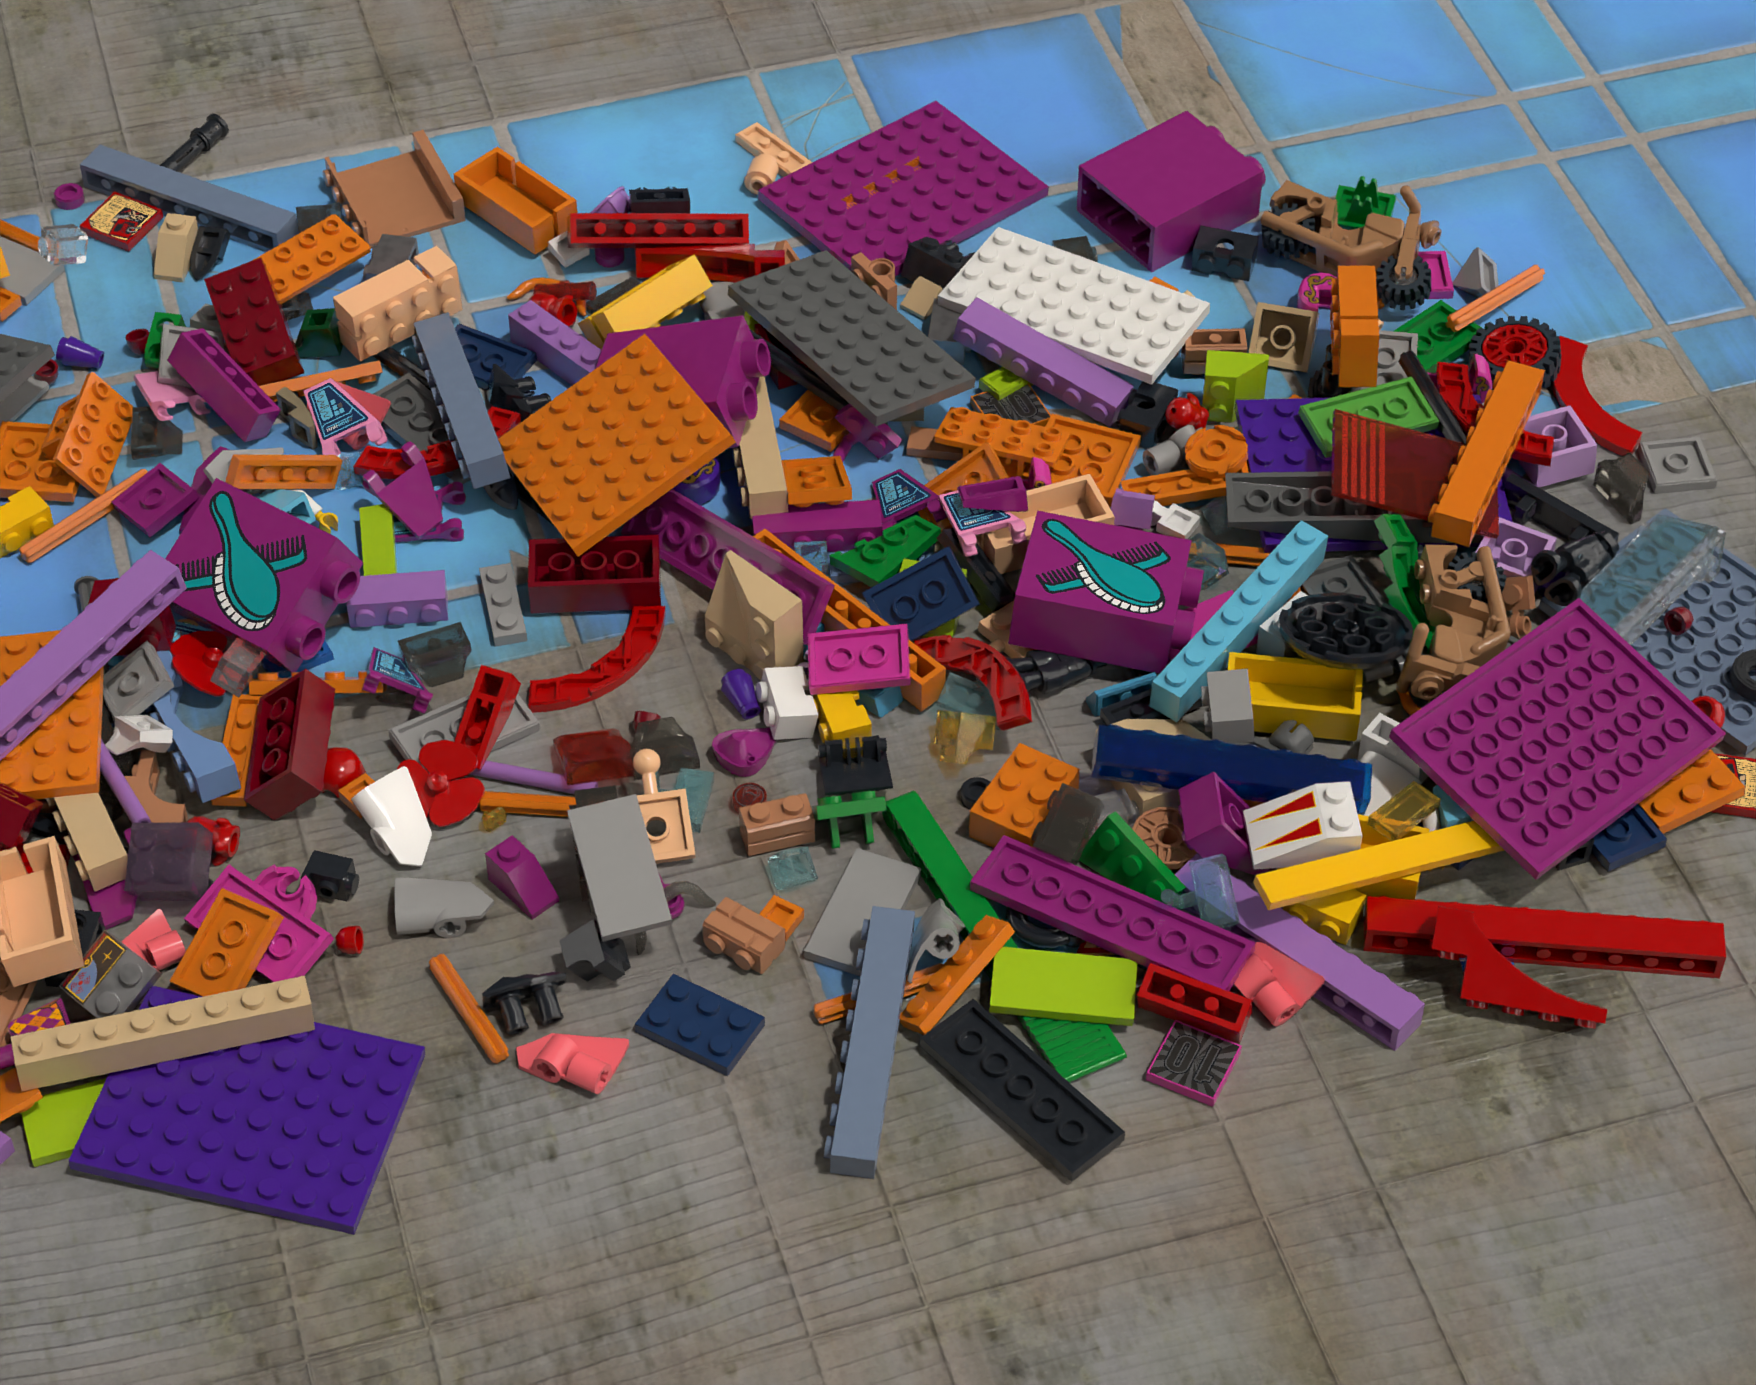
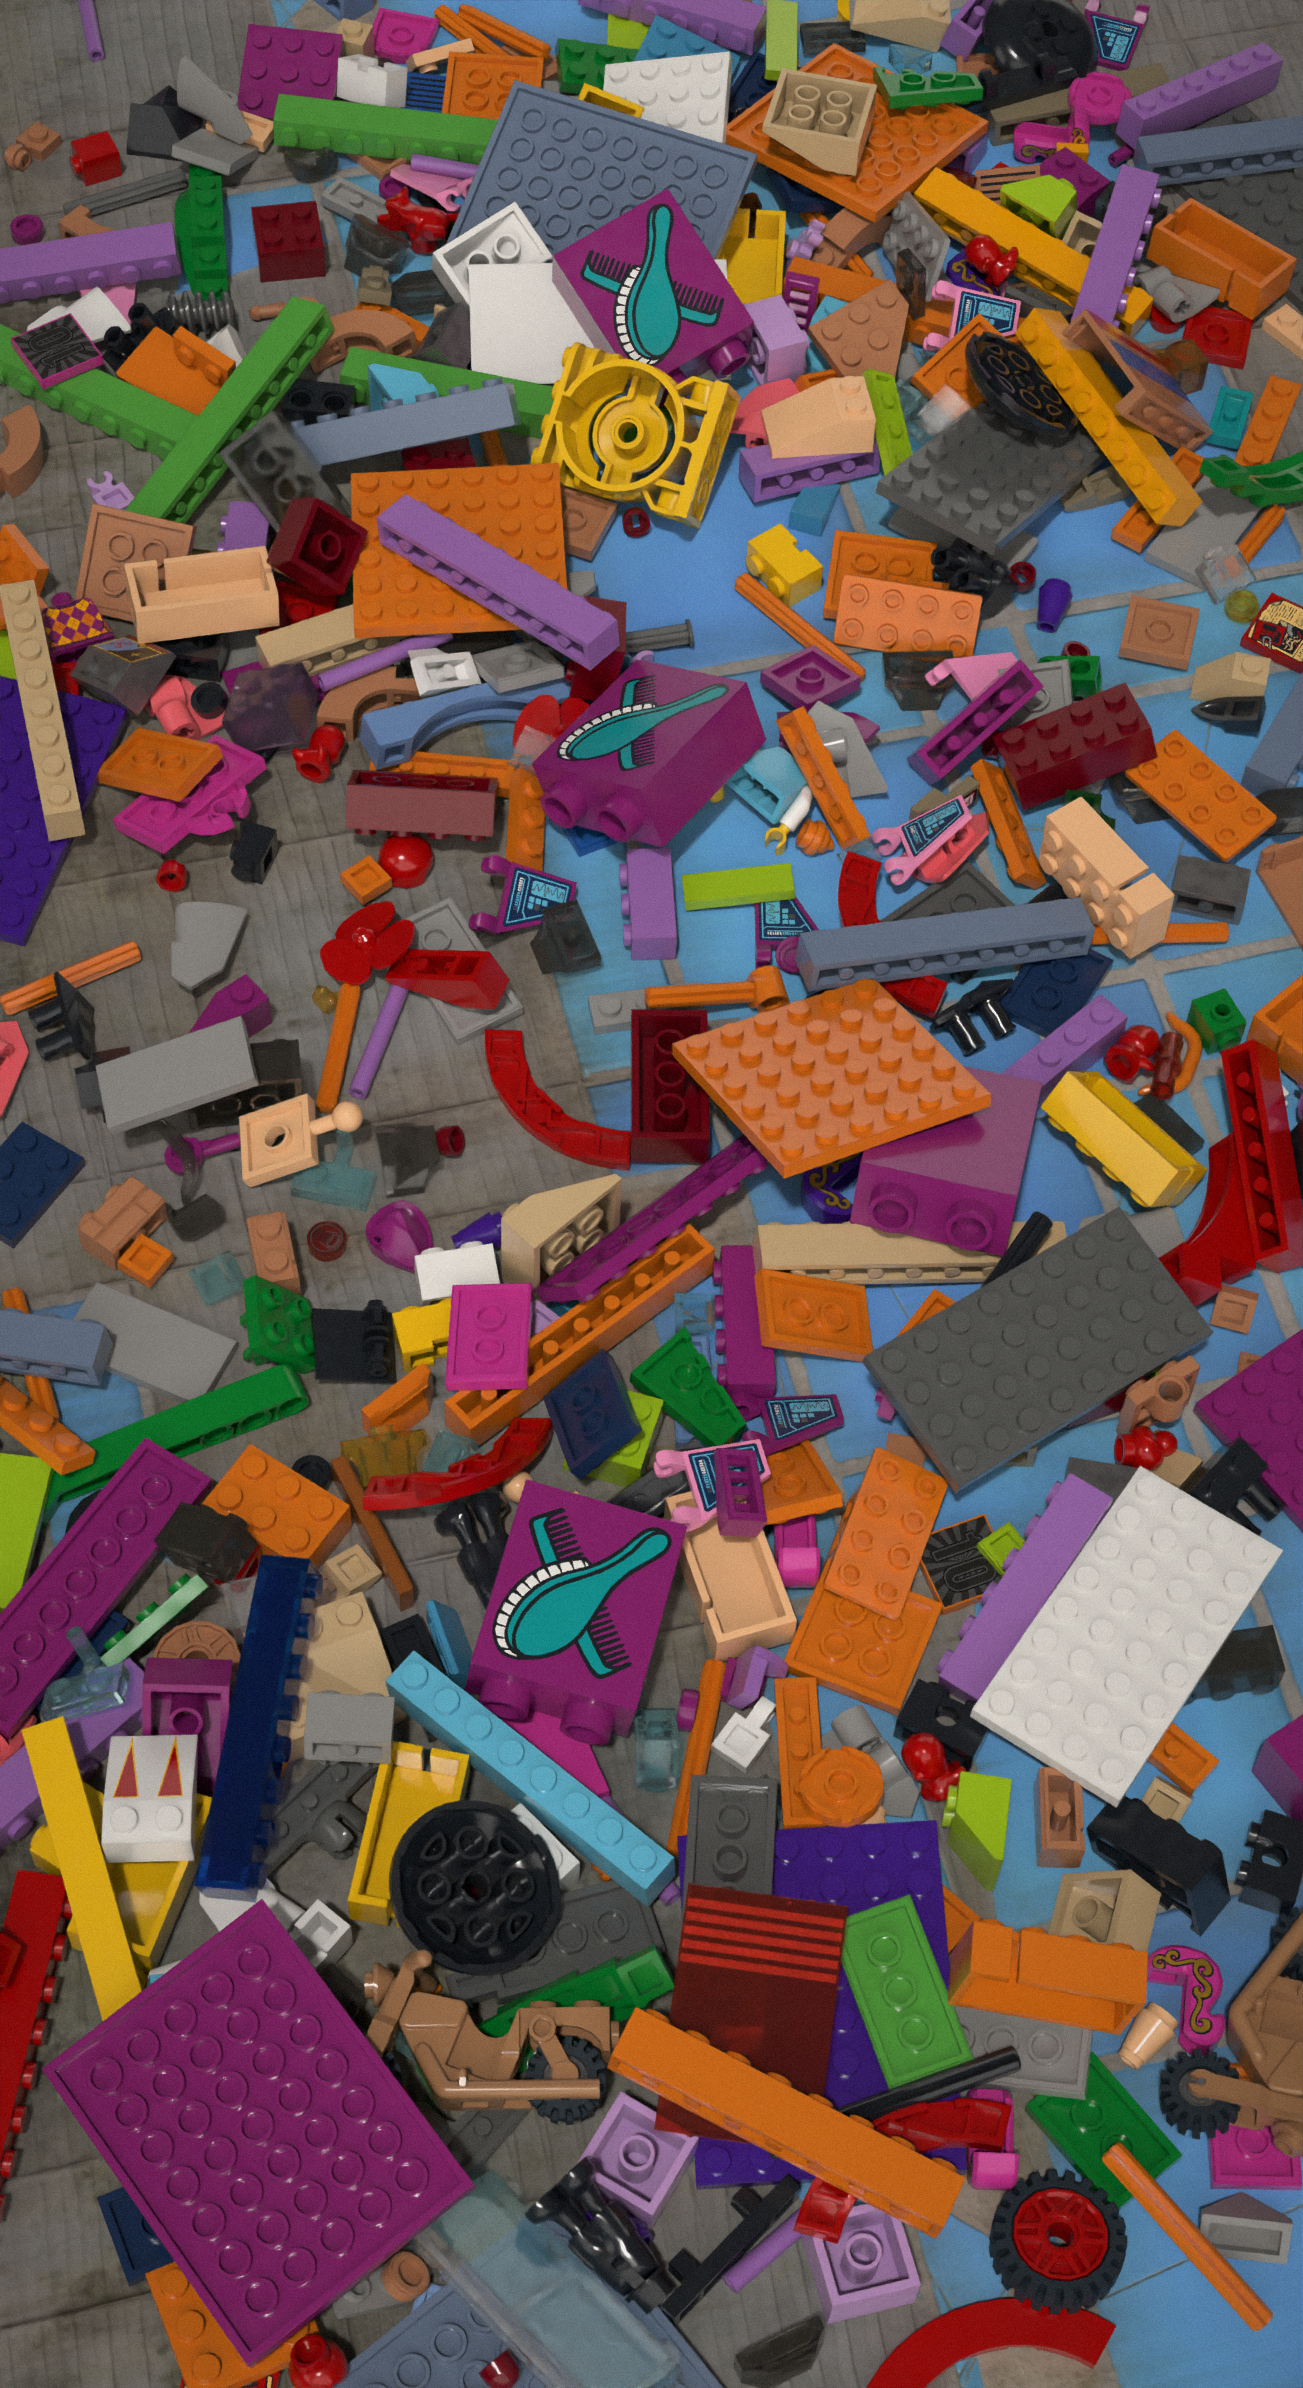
camera: 90 degrees right, 10 degrees up
white panel [351,766,432,867] -> none
magenta flag [362,441,443,540] -> none
clear red slope [553,728,634,785] -> none
light grey panel [907,898,965,984] -> none
clear yellow tile [1368,781,1441,841] -> none
nougat plate [1502,575,1536,639] -> none
none -> clear smoke hair [166,1194,226,1241]
none -> black tile [191,682,229,719]
none -> tan slope [288,1543,382,1613]
none -> dark orange tile [330,1455,415,1612]
none -> orange slope [361,1363,434,1439]
none -> orange axle [644,966,790,1013]
none -> magenta plate [775,936,800,974]
none -> orange plate [795,819,835,856]
none -> black brick [931,537,1019,617]
none -> black wedge [1087,1796,1231,1937]
none -> red animal [1114,1425,1178,1472]
none -> nougat plate [1118,595,1200,670]
none -> green brick [1186,988,1247,1055]
none -> clear yellow plate [1224,590,1260,623]

